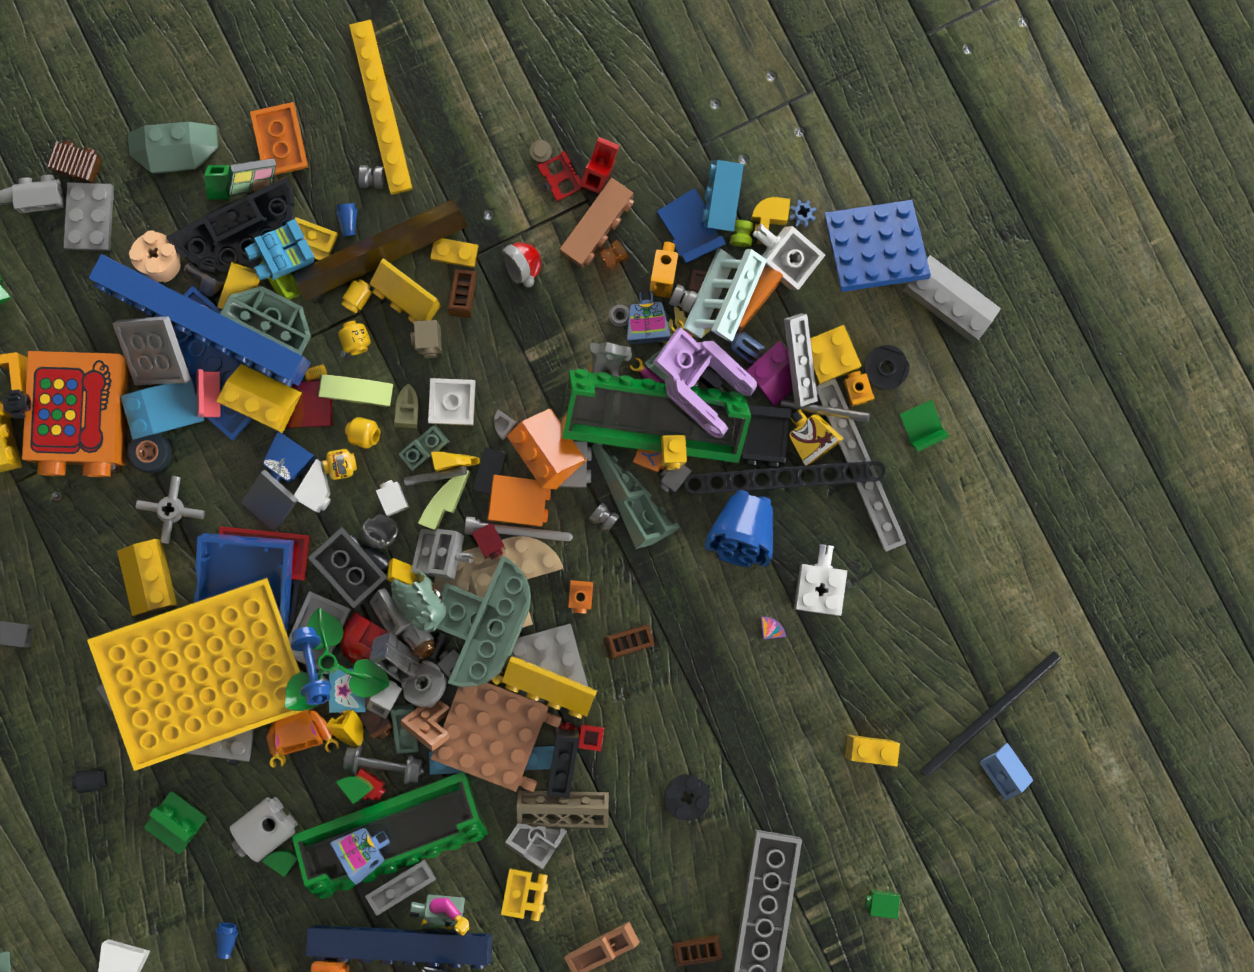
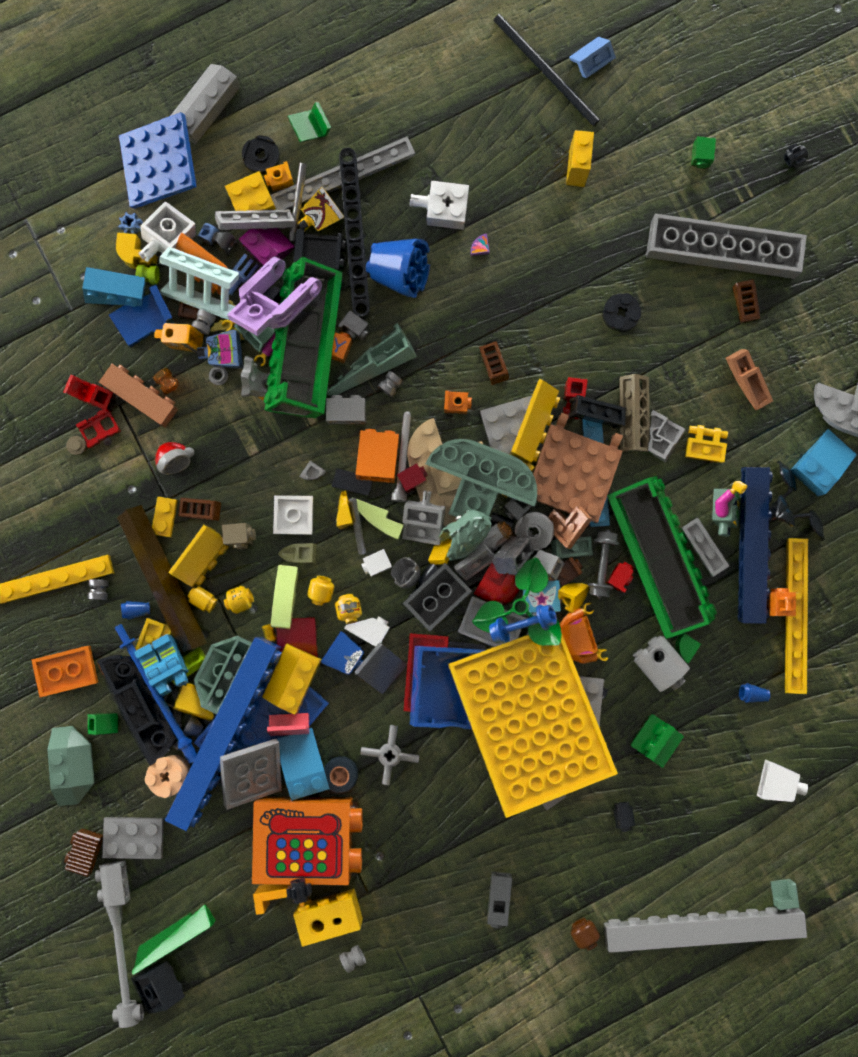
camera: 85 degrees left, 0 degrees up
yellow slope [117,539,177,616] -> none
tile [226,159,276,197] -> none
torso [331,828,390,885] -> none
green brick [336,776,374,804] -> none
sand green slope [399,425,450,471] -> none
orange slope [507,409,586,489] -> none
yellow bracket [660,435,687,470] -> none
none -> blue bar [115,624,197,764]
none -> leg [198,223,237,255]

